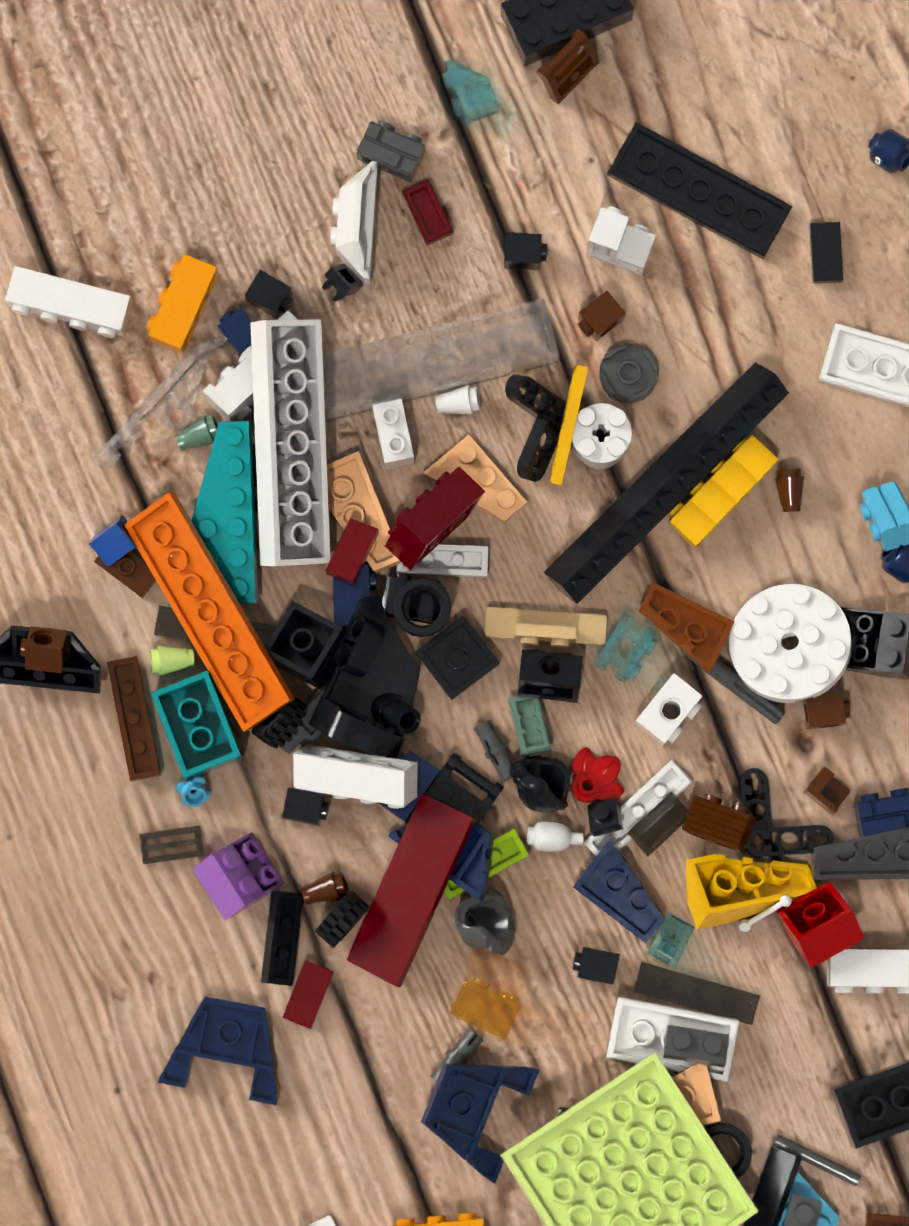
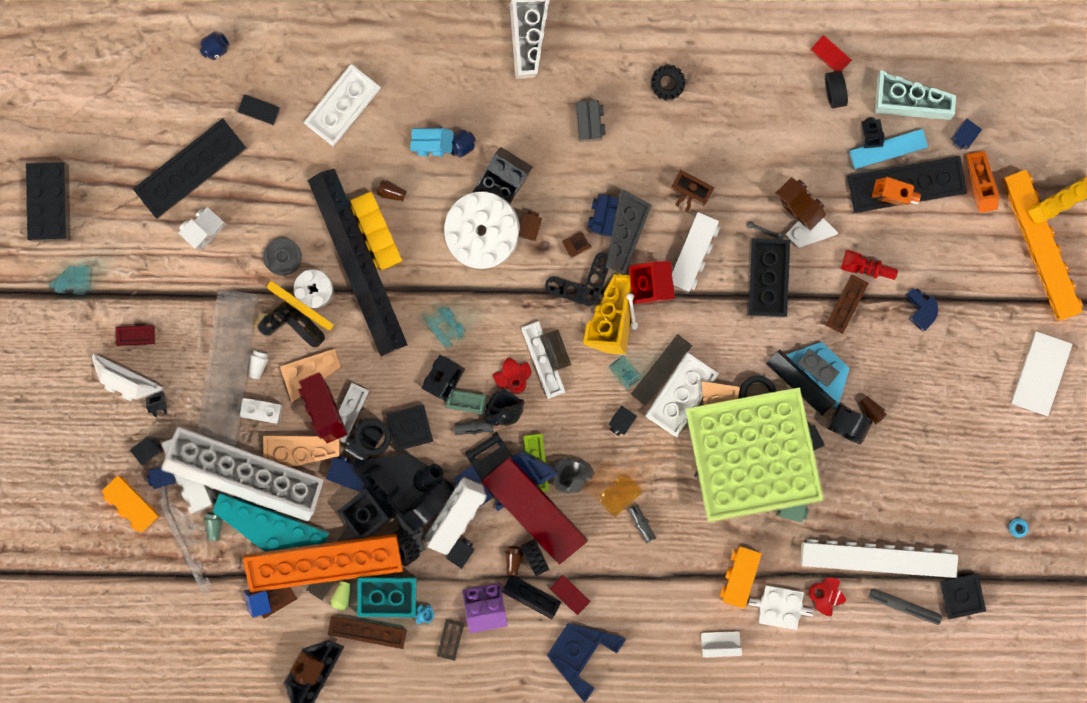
camera: 70 degrees left, 5 degrees up
white brick [5,266,133,338] -> none
dark red tile [325,518,379,585] -> none
dark grey brick [356,121,426,183] -> none
dark blue wing [421,1064,539,1183] -> none
tan bracket [484,607,607,647] -> none
black brick [504,232,547,270] -> none
white plant [527,822,583,852] -> none
reddish brown plate [536,29,599,105] -> none
dark blue wing [573,838,666,943] -> none
reddish brown brick [577,290,626,341] -> none
black plate [587,798,623,837] -> none
white brick [635,673,702,746] -> none
dark orange wing [639,582,734,674] -> none
dark grey plate [663,1025,729,1068] -> none
dark grey axle [682,651,785,724] -> none
reddish brown brick [682,793,756,853] -> none
dark grey bar [772,1134,861,1186] -> none

